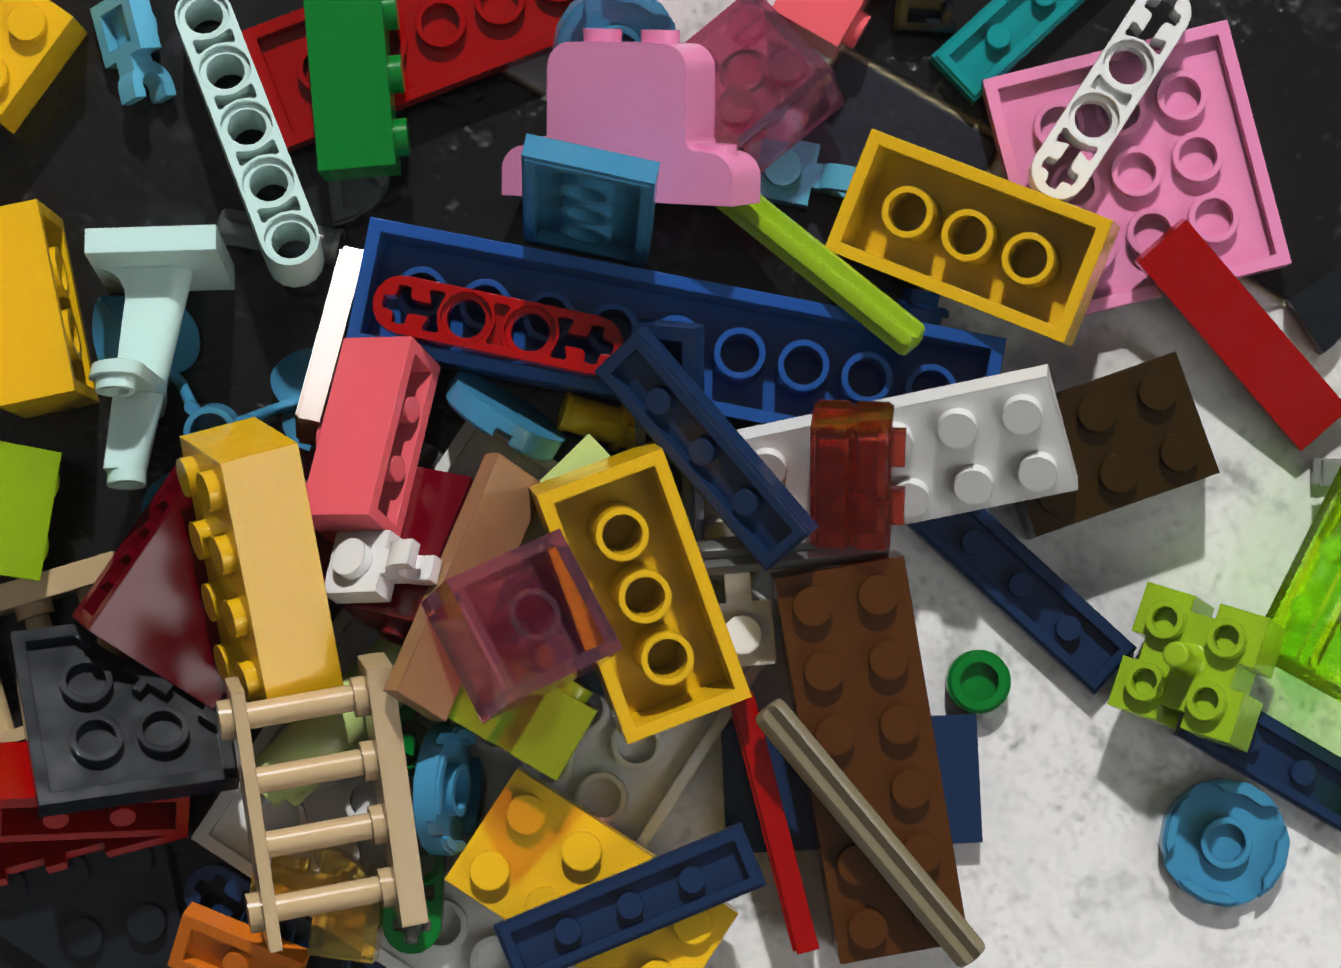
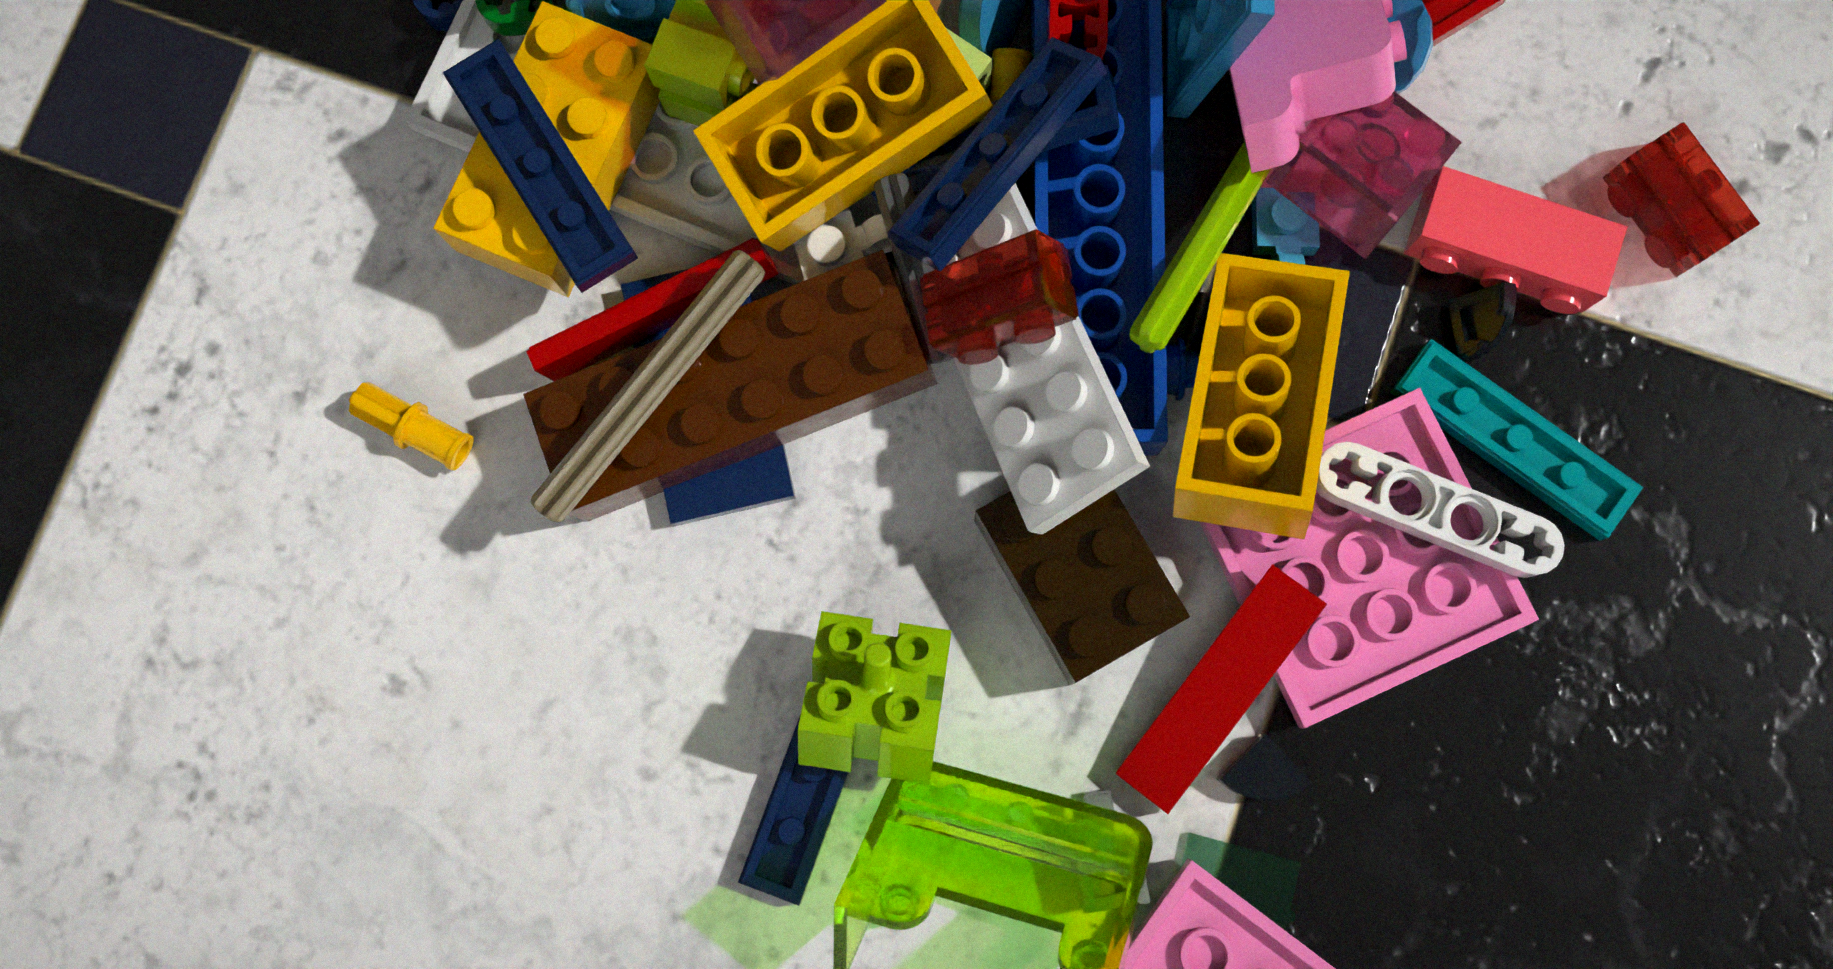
camera: 90 degrees right, 5 degrees down
dark blue tile [906,509,1137,695] -> none
green tile [945,650,1011,714] -> none
dark azure tile [1158,778,1290,907] -> none

